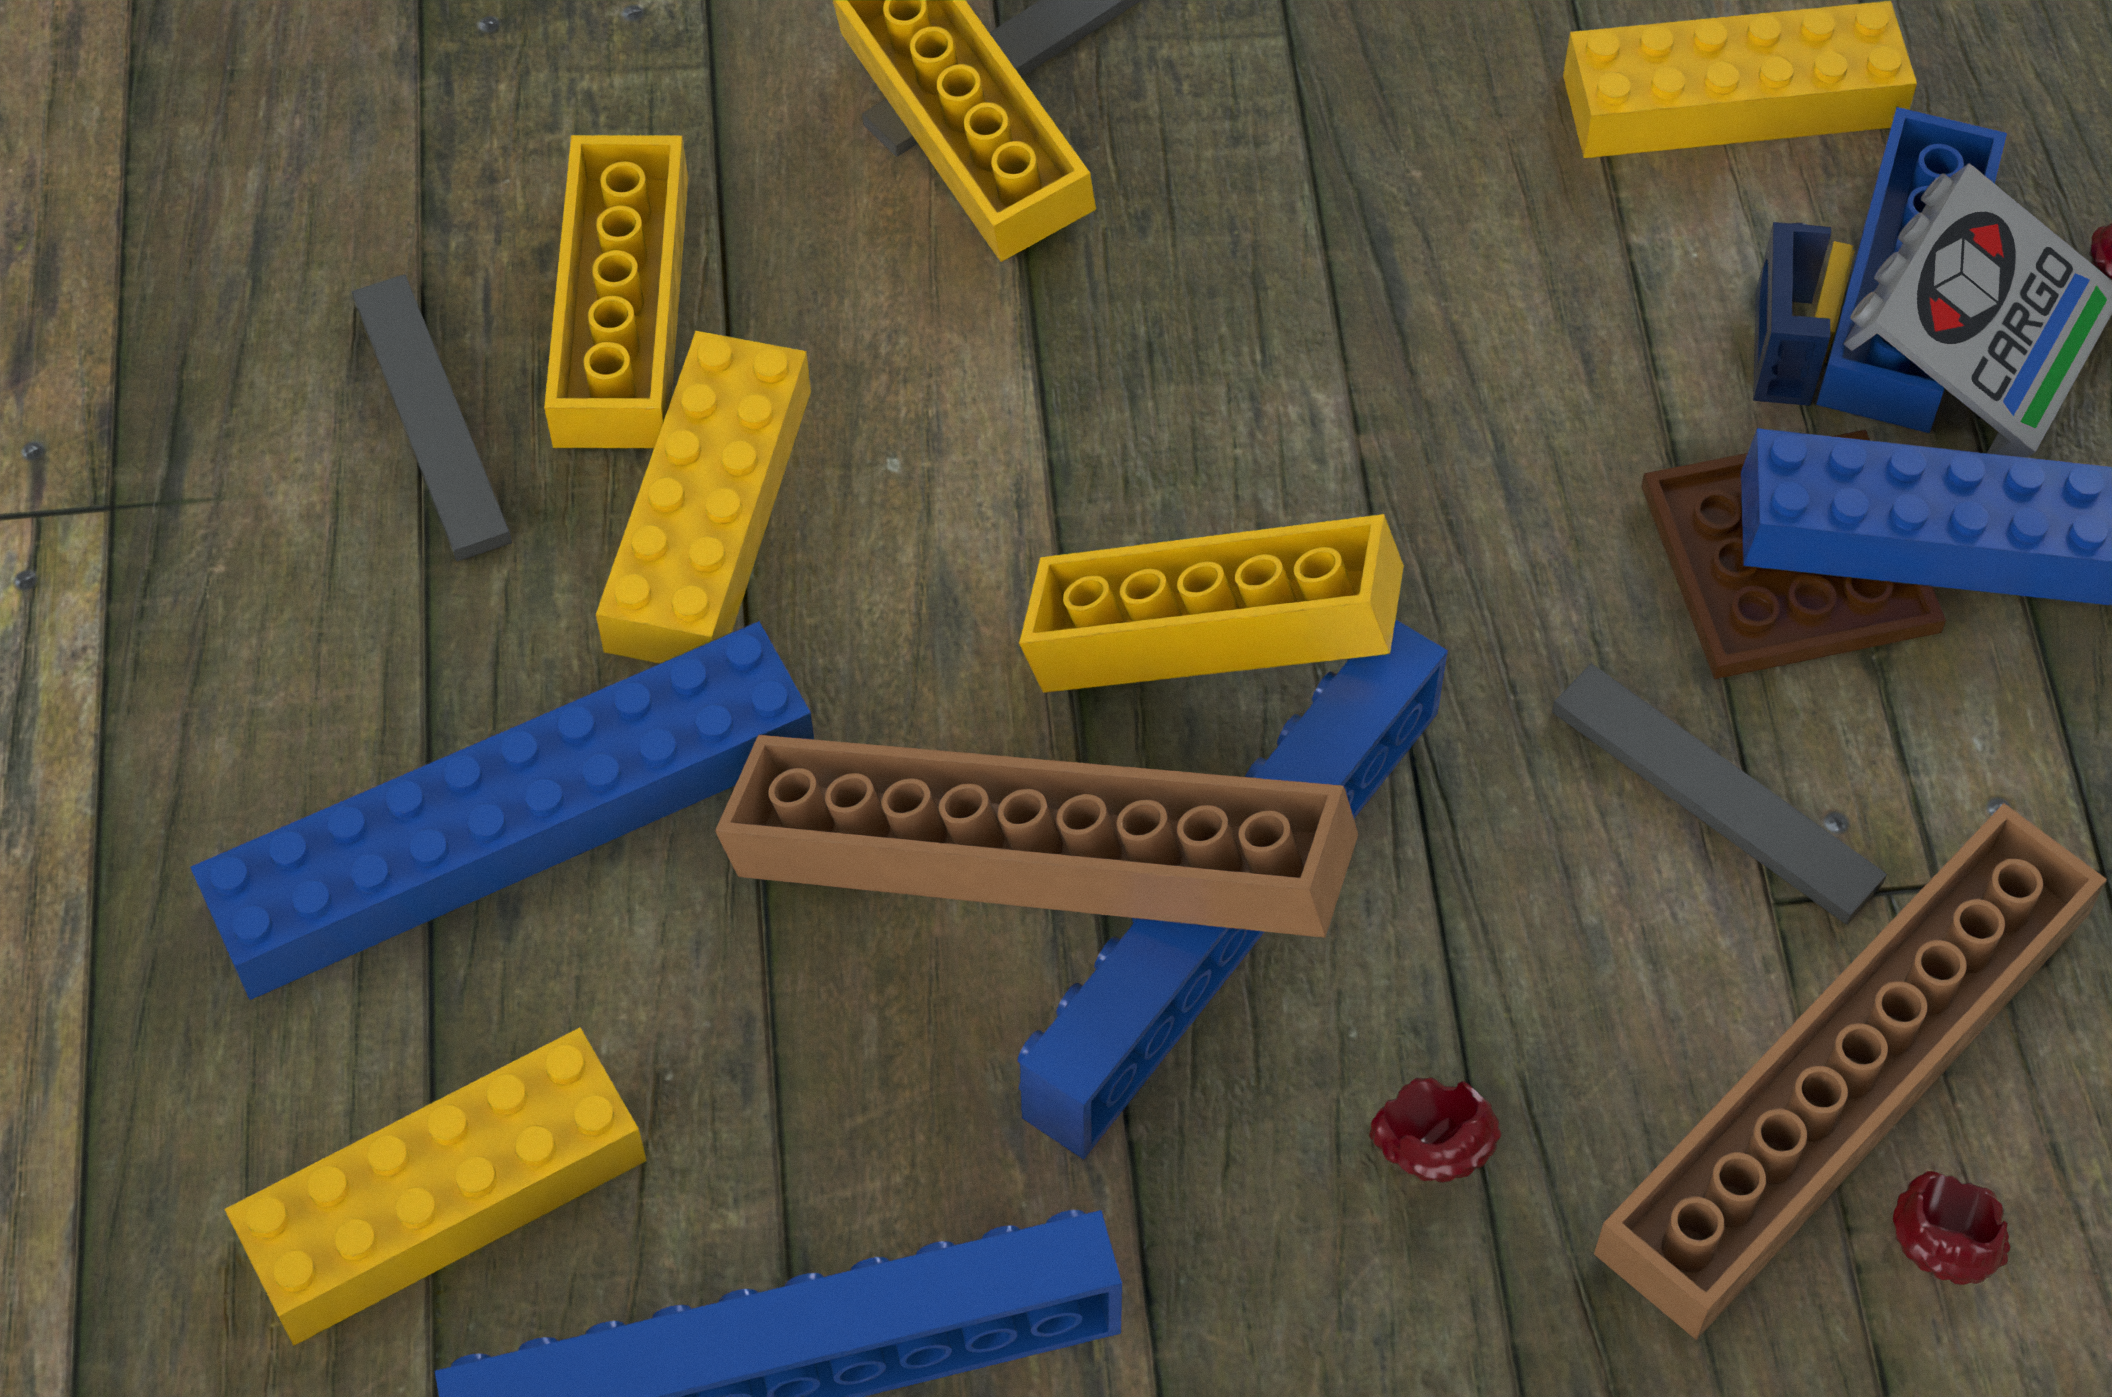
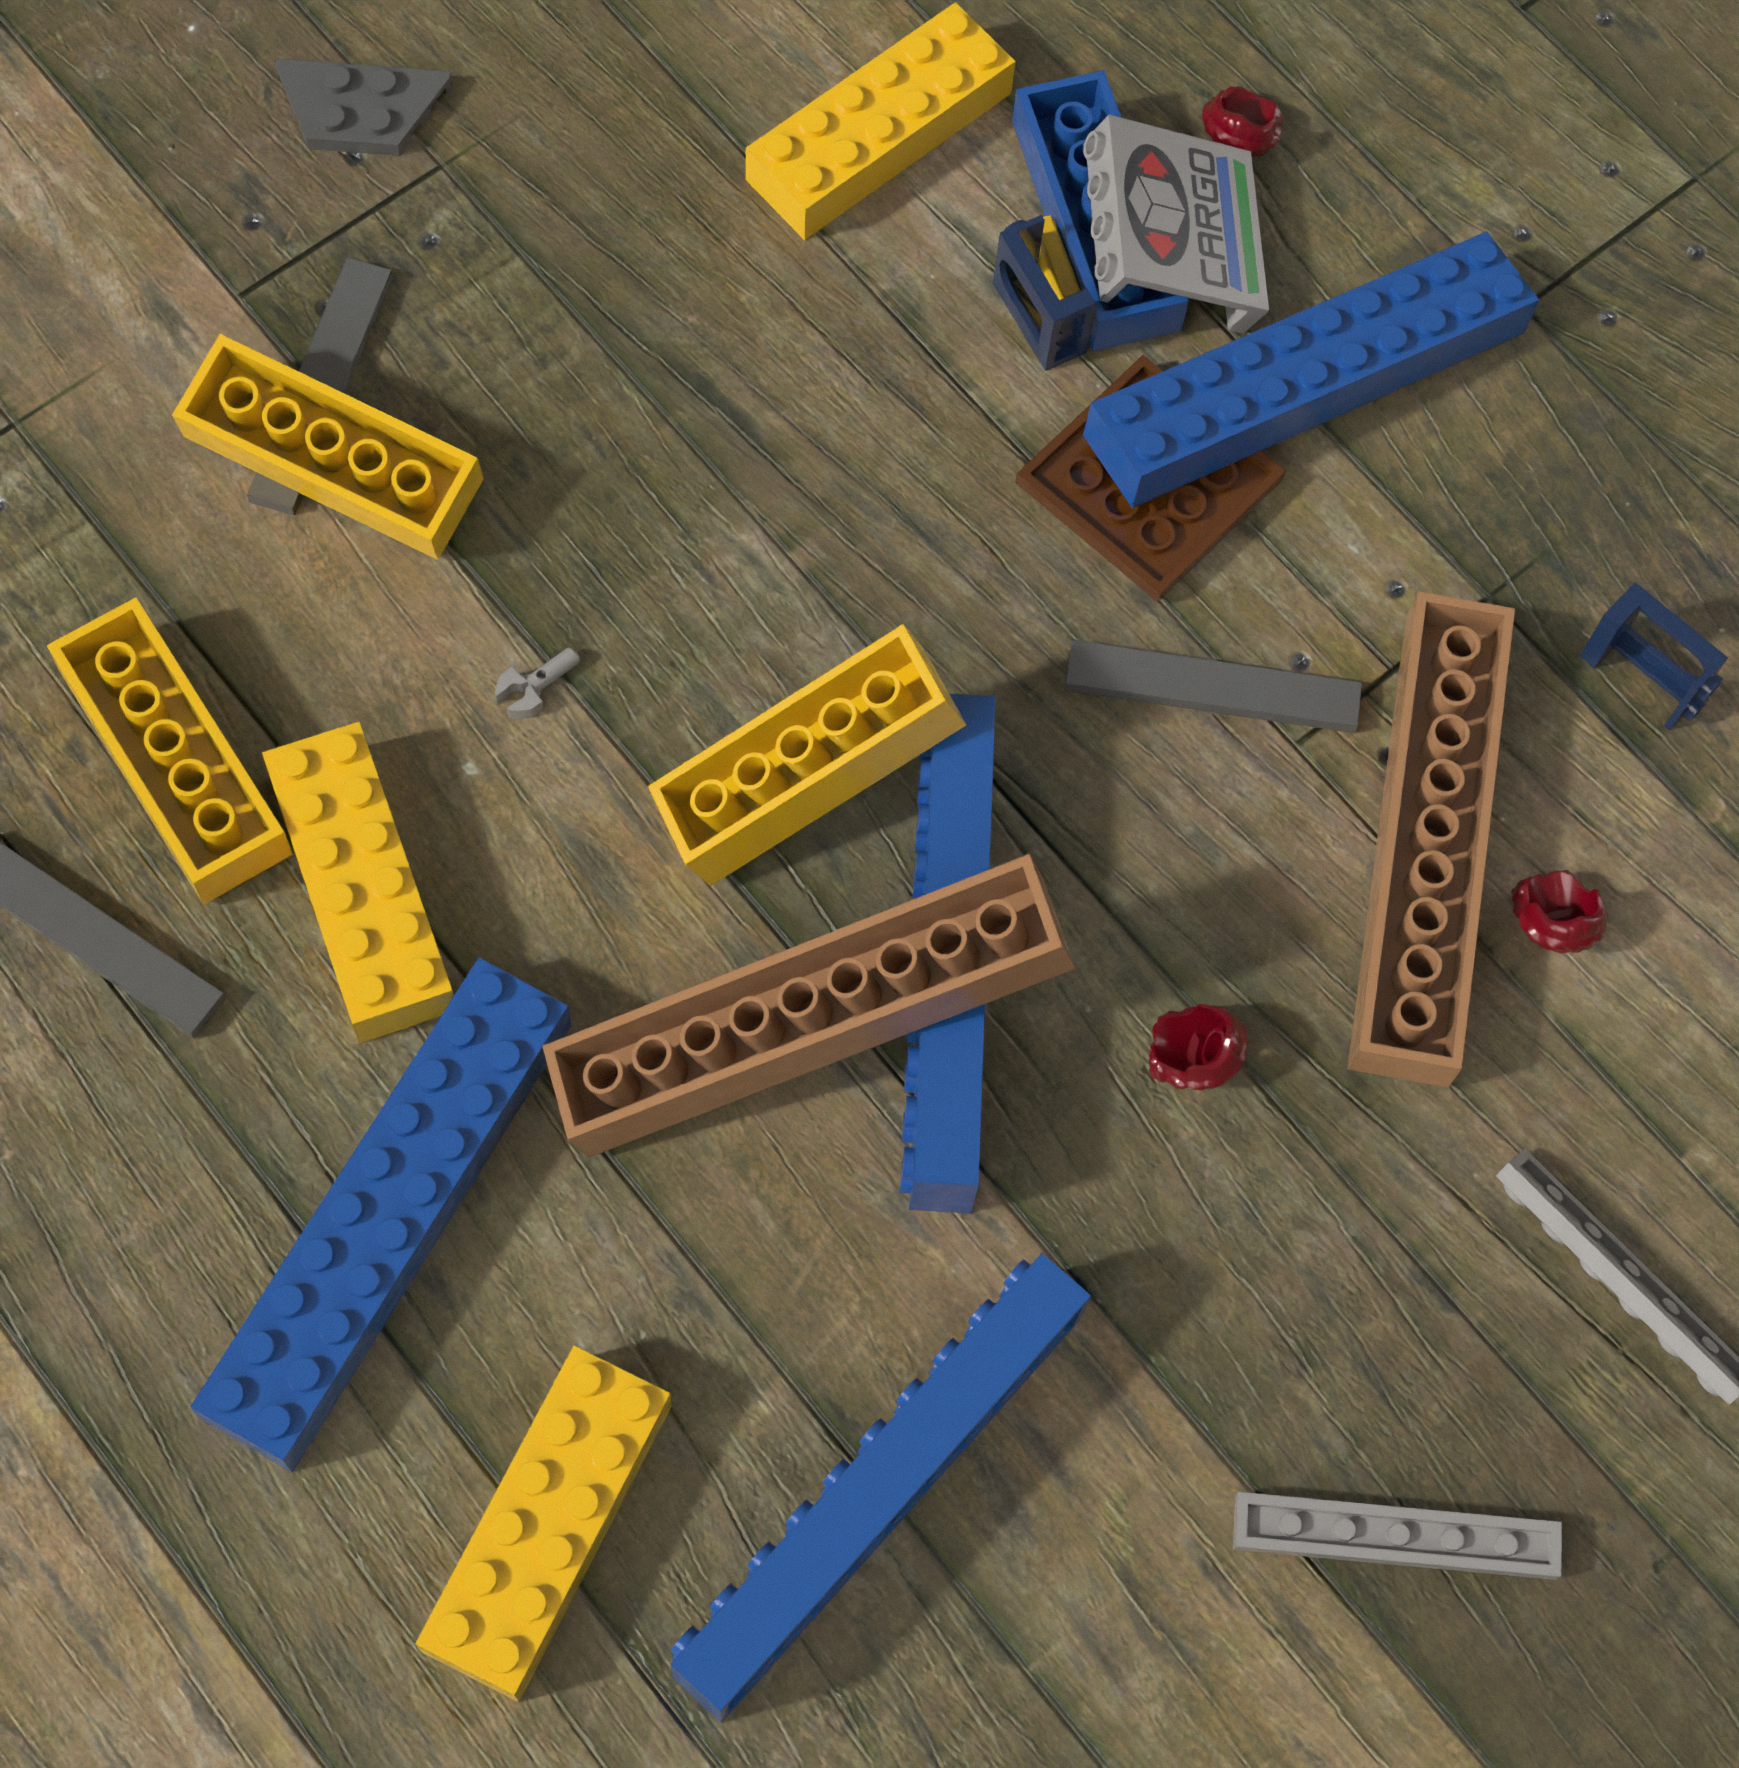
camera: 40 degrees left, 10 degrees up
none -> light grey bar [495,647,580,719]

